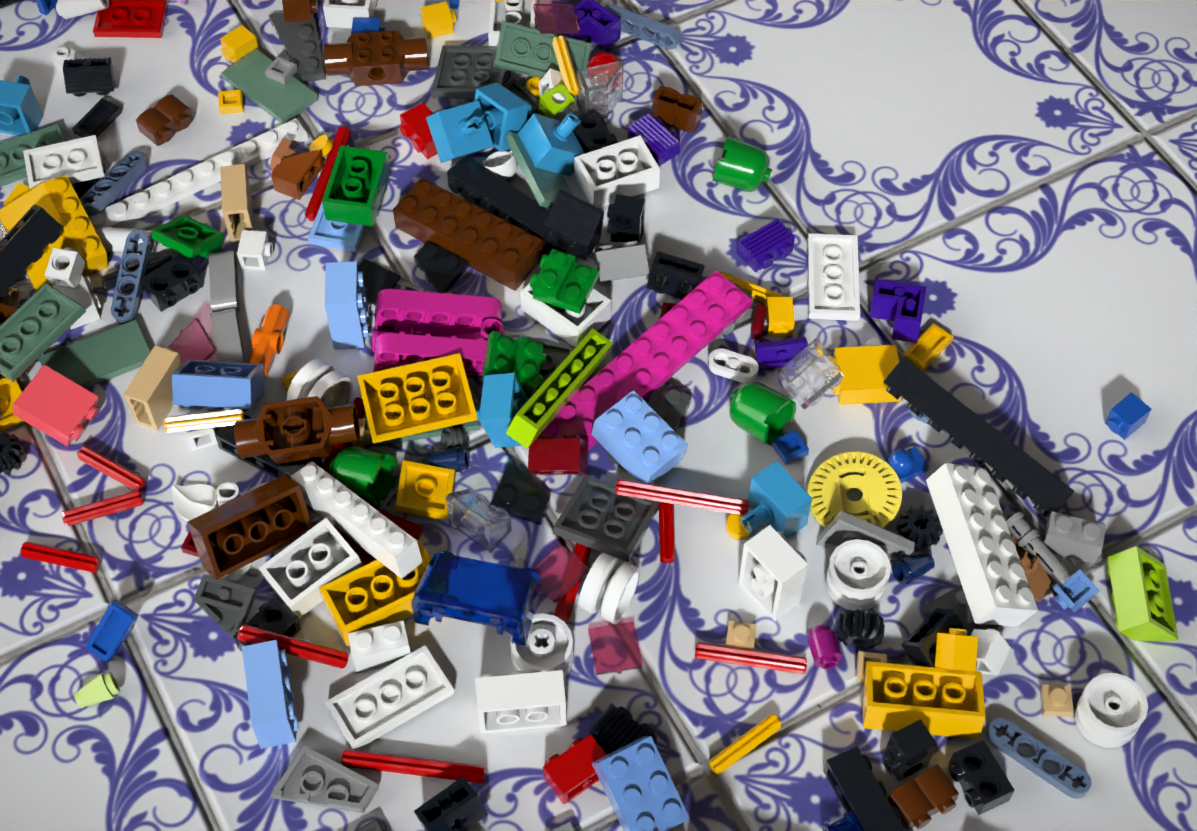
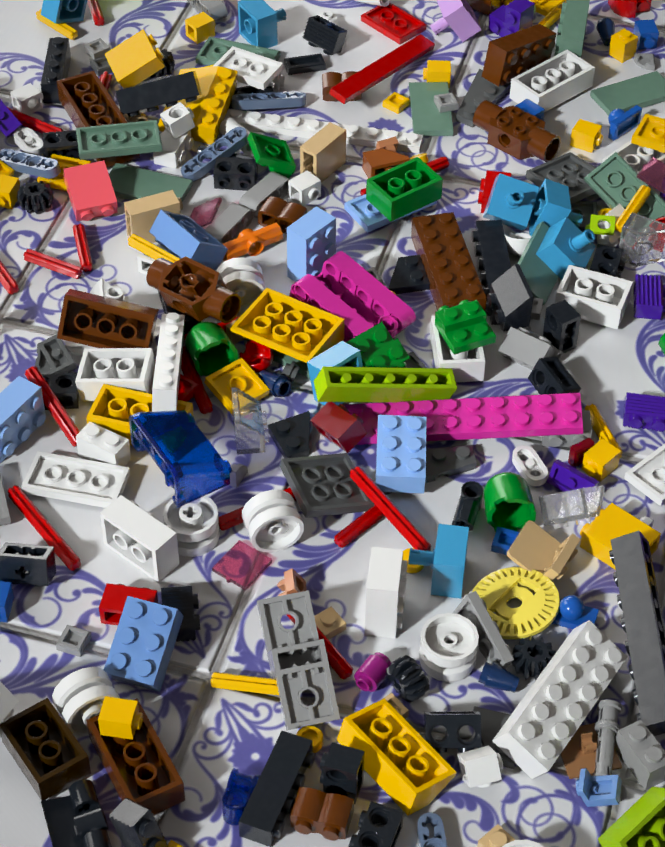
camera: 45 degrees right, 10 degrees down
black piece [358,258,401,306] -> none
clear pink piece [527,544,589,603] -> none
yellow brick [935,628,978,671] -> none
none -> red hair [240,340,274,373]
none -> light grey bracket [257,590,340,731]
none -> reddish brown brick [258,196,307,234]
none -> nougat tile [277,568,307,596]
none -> yellow tile [296,726,323,753]
none -> red tile [329,34,435,104]
none -> black piece [452,481,483,531]
none -> tan bracket [507,520,581,581]

